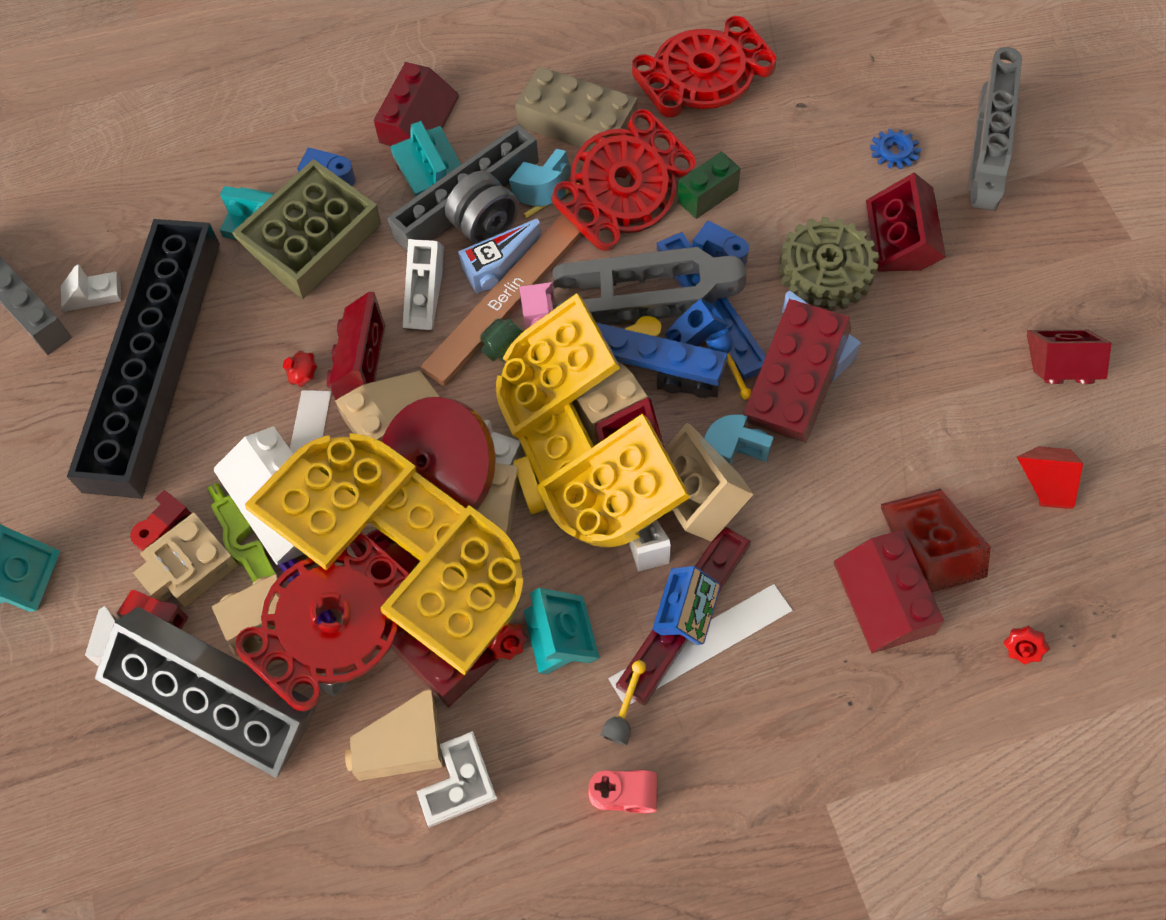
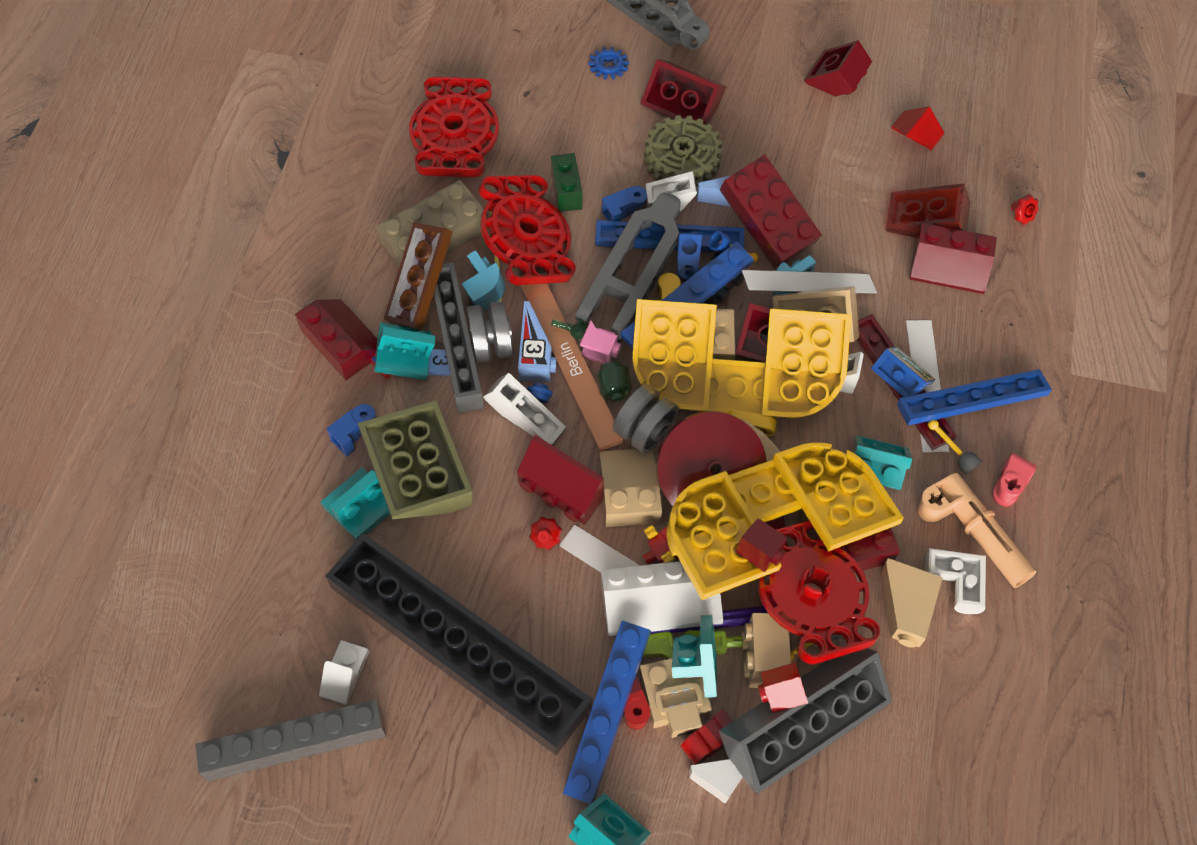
camera: 65 degrees left, 0 degrees up
none -> reddish brown piece [383,222,453,331]
none -> blue plate [527,383,553,403]
none -> clear green hand [551,319,589,340]
none -> blue plate [563,620,651,804]
none -> flat silver wheel [613,384,679,454]
none -> white slope [646,171,697,212]
none -> teal bracket [672,615,717,697]
none -> dark red brick [736,518,787,572]
none -> white sticker [742,270,877,293]
none -> brick [758,662,808,713]
none -> blue plate [897,369,1052,426]
none -> light nougat piece [917,473,1037,588]

